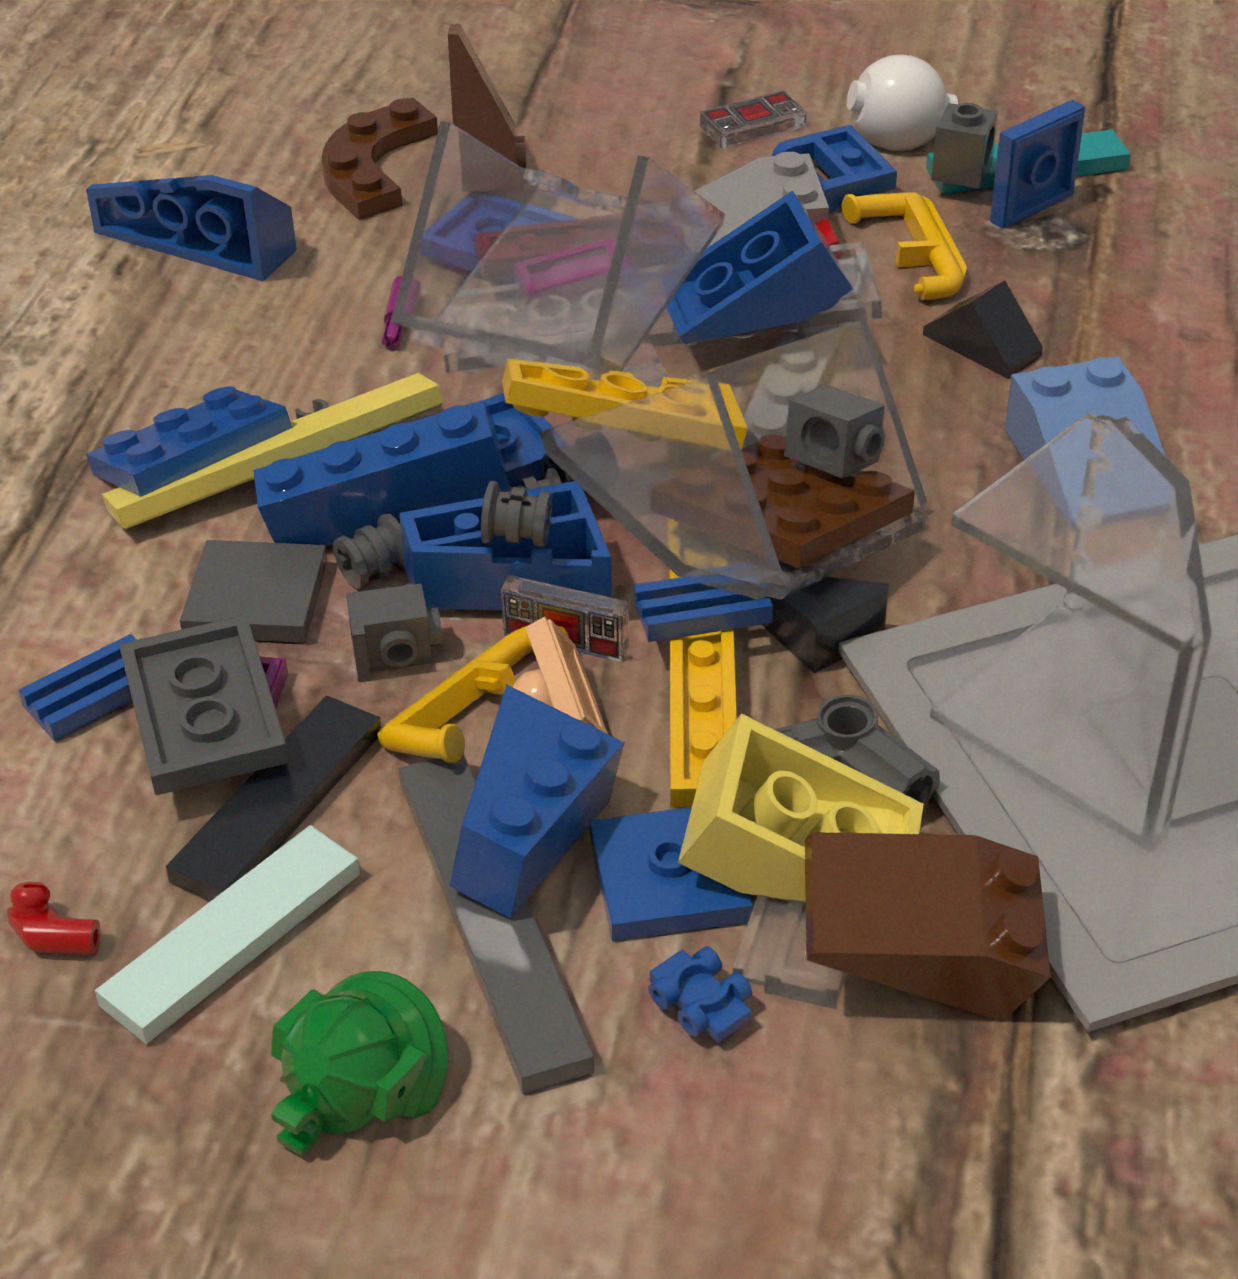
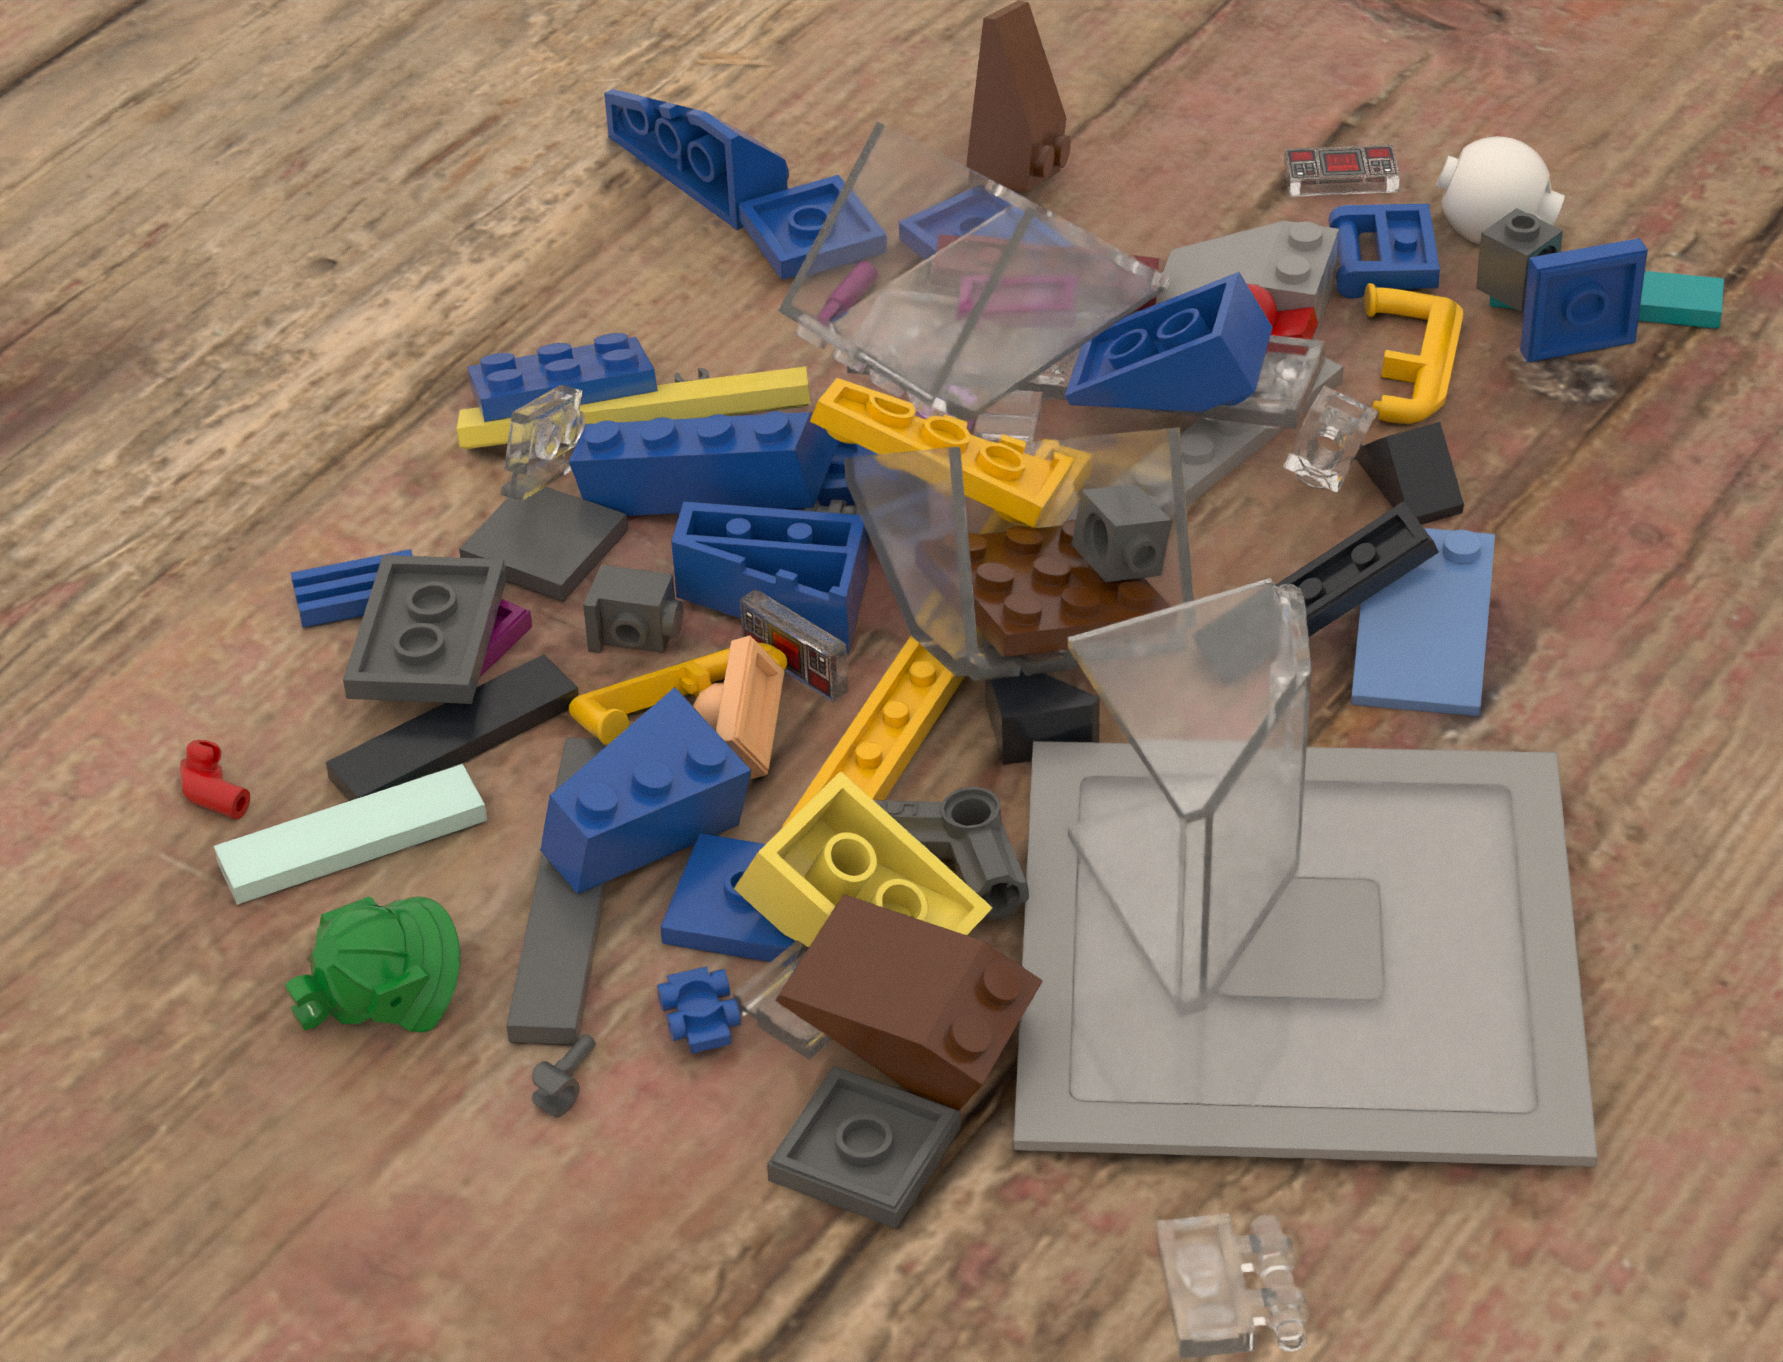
camera: 25 degrees right, 0 degrees up
reddish brown plate [322,98,438,220] -> none
dark grey bush [333,514,405,589] -> none
dark grey bush [481,481,553,547] -> none
blue tile [634,566,773,642] -> none
none -> clear plate [501,385,585,501]
none -> dark grey hand [532,1034,596,1117]
none -> blue plate [738,175,884,280]
none -> dark grey tile [767,1066,961,1229]
none -> black tile [1191,502,1439,691]
none -> clear brick [1283,386,1378,493]

